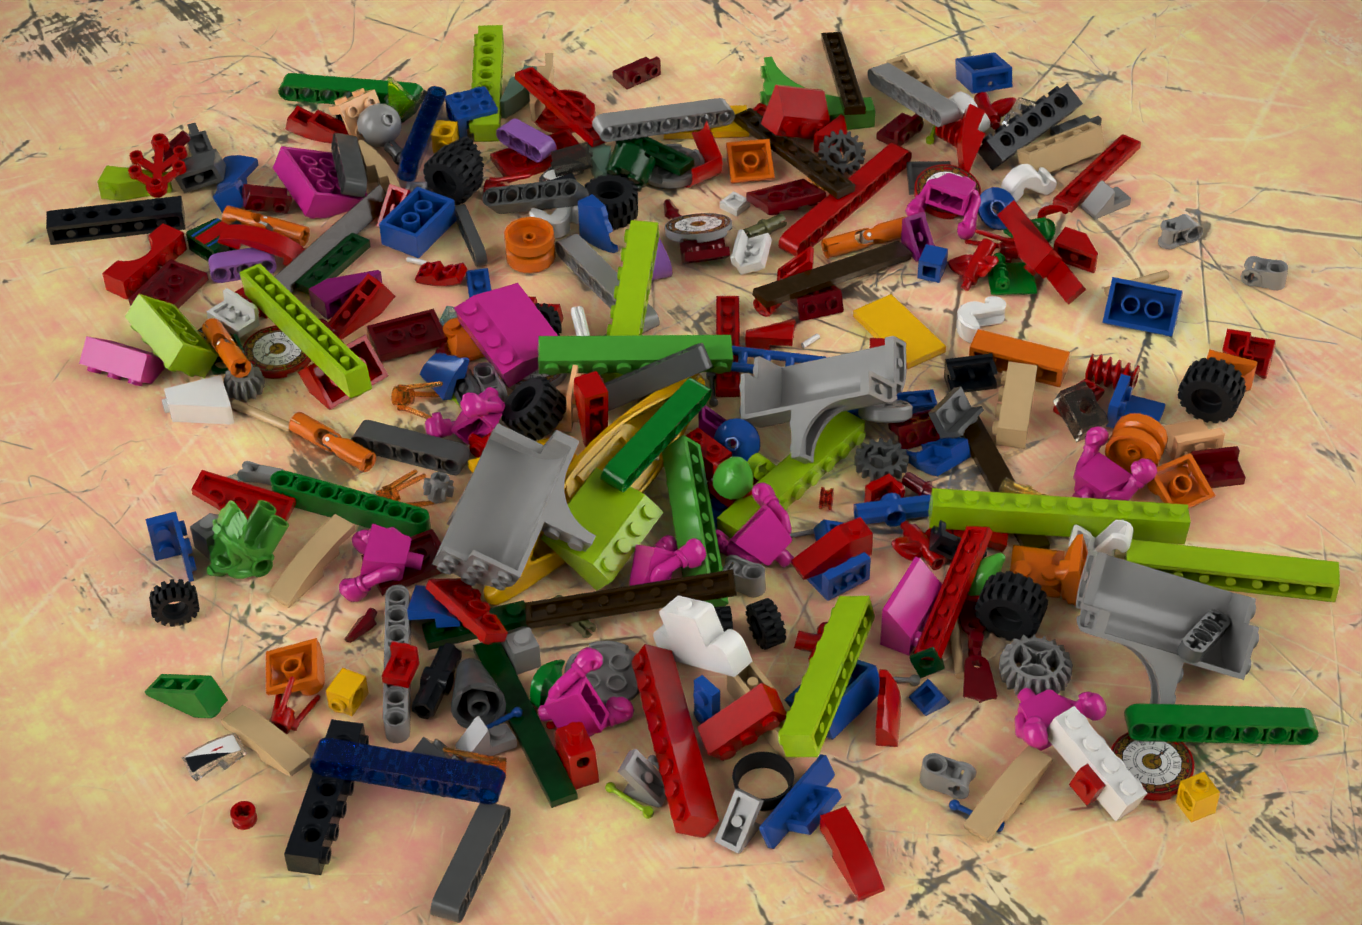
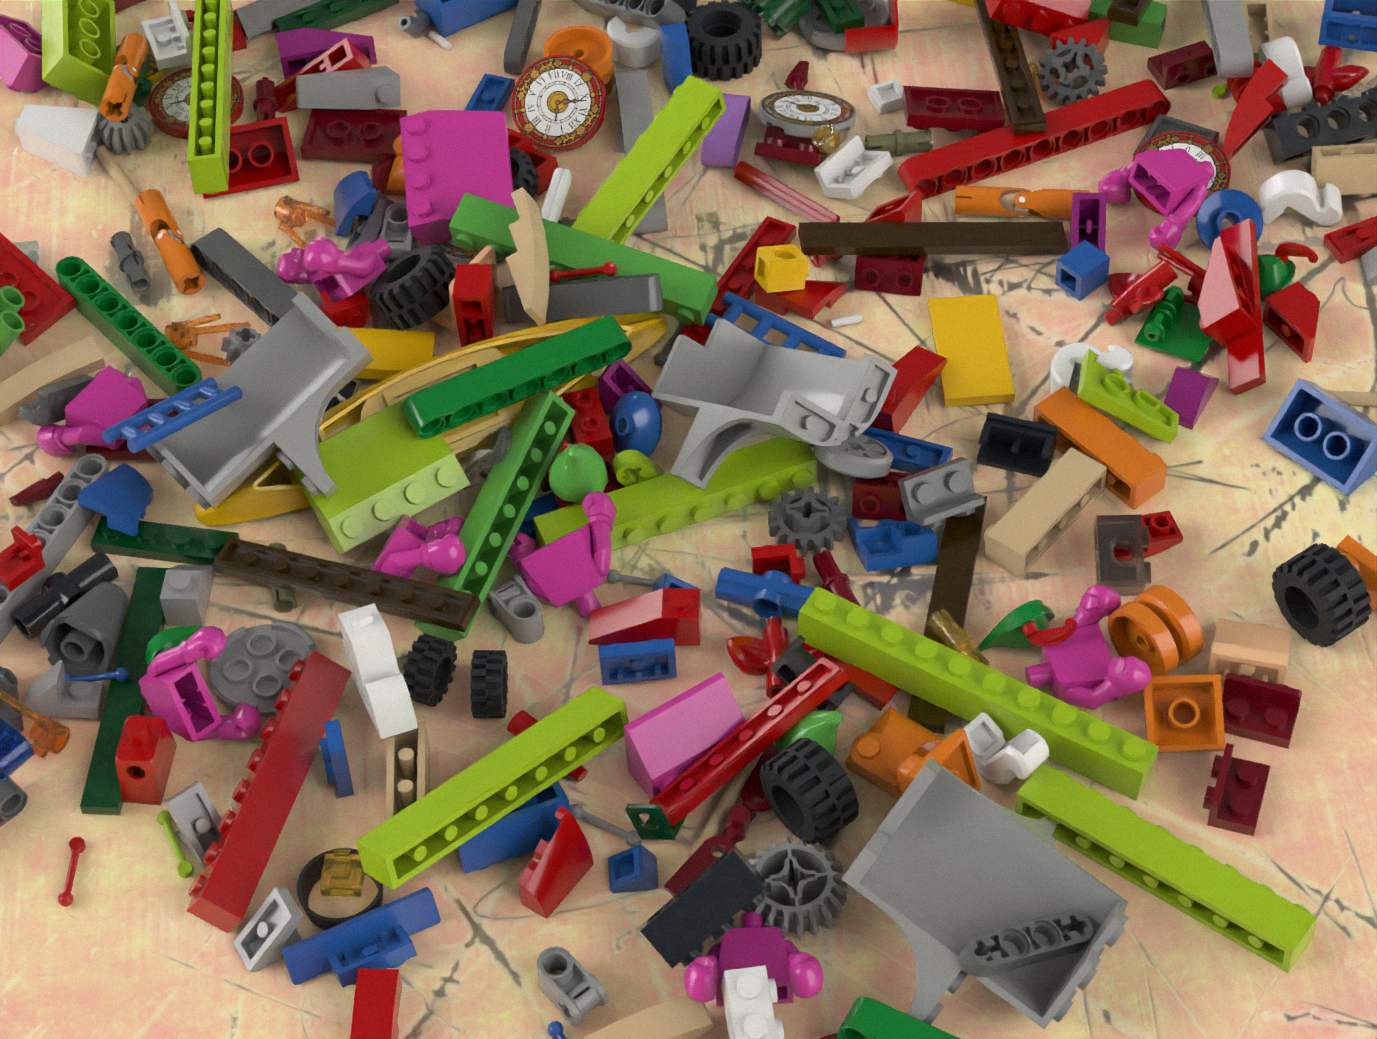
camera: 30 degrees right, 5 degrees up
light grey bar [237,461,284,485] -> none
red slope [414,260,468,286] -> none
red wing [426,578,508,644] -> none
red brick [697,683,787,761] -> none
orange slope [726,139,775,183] -> none
clear red bush [819,487,834,510] -> none
red piece [1085,354,1140,390] -> none
blue bracket [1106,374,1165,428] -> none
none -> dark grey hinge [18,374,95,426]
none -> red hinge [58,837,86,907]
none -> blue bar [102,377,243,453]
none -> dark grey pin [110,231,152,292]
none -> light grey slope [296,66,401,110]
none -> clear yellow tile [320,849,365,897]
none -> dark grey arm [397,9,431,38]
none -> clear slope [463,426,513,490]
none -> tan slope [506,187,549,327]
none -> tile [511,55,607,151]
none -> red hinge [549,261,618,282]
none -> black brick [640,844,766,969]
none -> axle [733,161,840,222]
none -> yellow brick [754,244,810,293]
none -> clear yellow hinge [812,124,840,154]
none -> green piece [976,600,1077,654]
none -> lime wing [1077,348,1179,444]
none -> magenta slope [1164,366,1220,430]
none -> dark red bracket [1203,743,1270,836]

